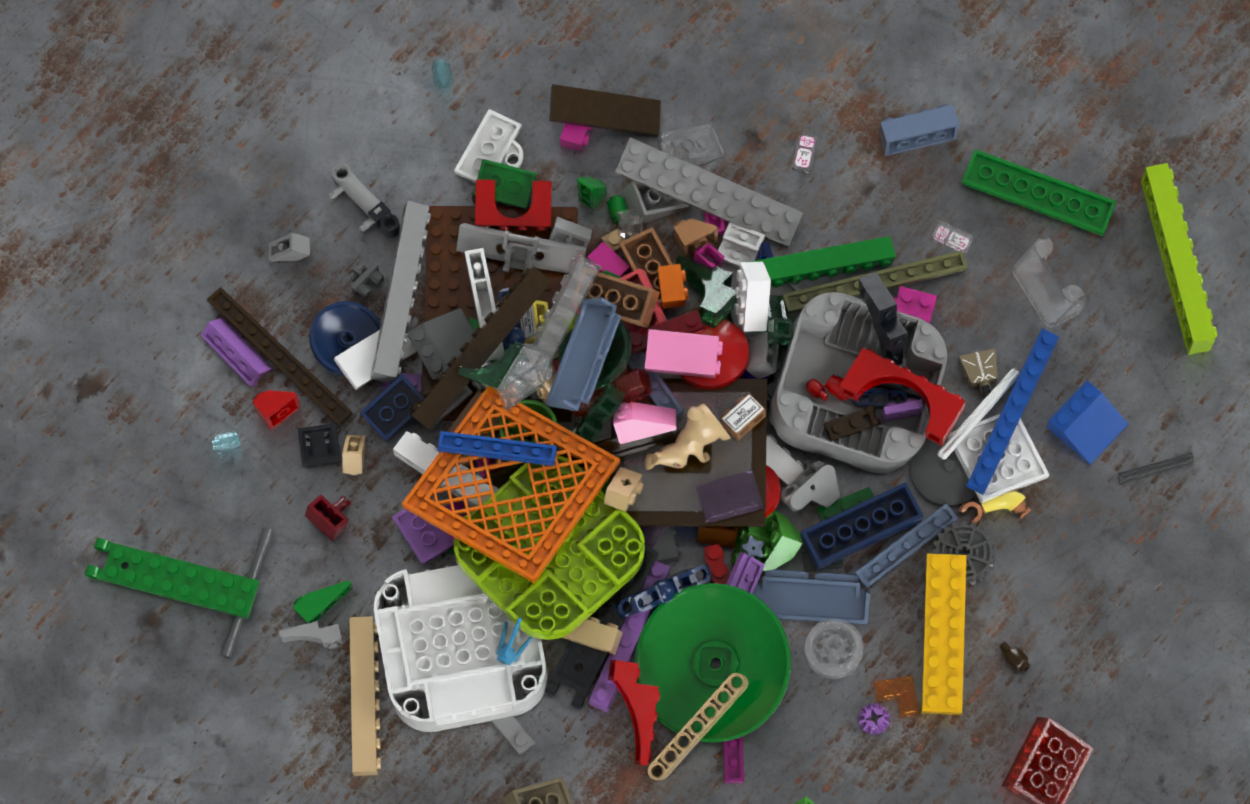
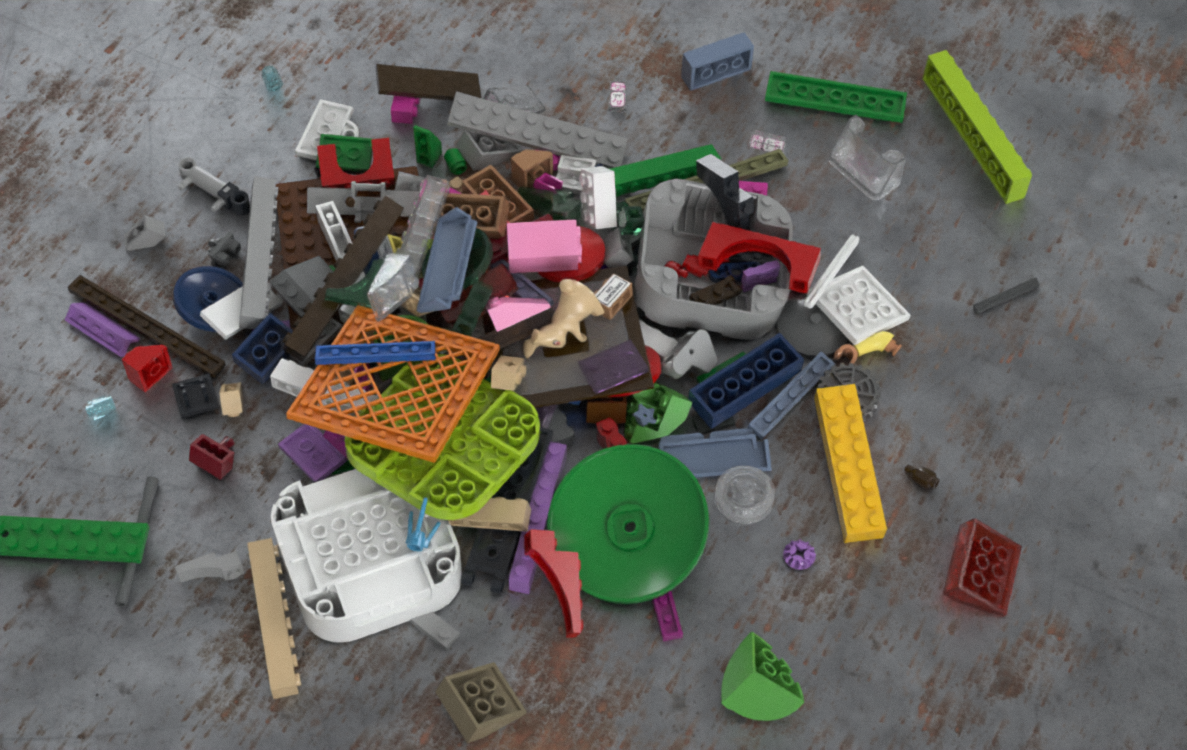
camera: 15 degrees left, 15 degrees down
green slope [293,580,353,624] -> none
dark blue piece [615,565,711,617] -> none
clear brick [617,209,643,240] -> none
tan beam [648,673,748,781] -> none
orange brick [658,264,689,309] -> none
medium lavender plate [726,552,765,594] -> none
clear orange plate [874,676,920,718] -> none
dark tan torso [958,348,998,396] -> none
blue plate [966,328,1059,495] -> none
blue slope [1047,380,1128,465] -> none

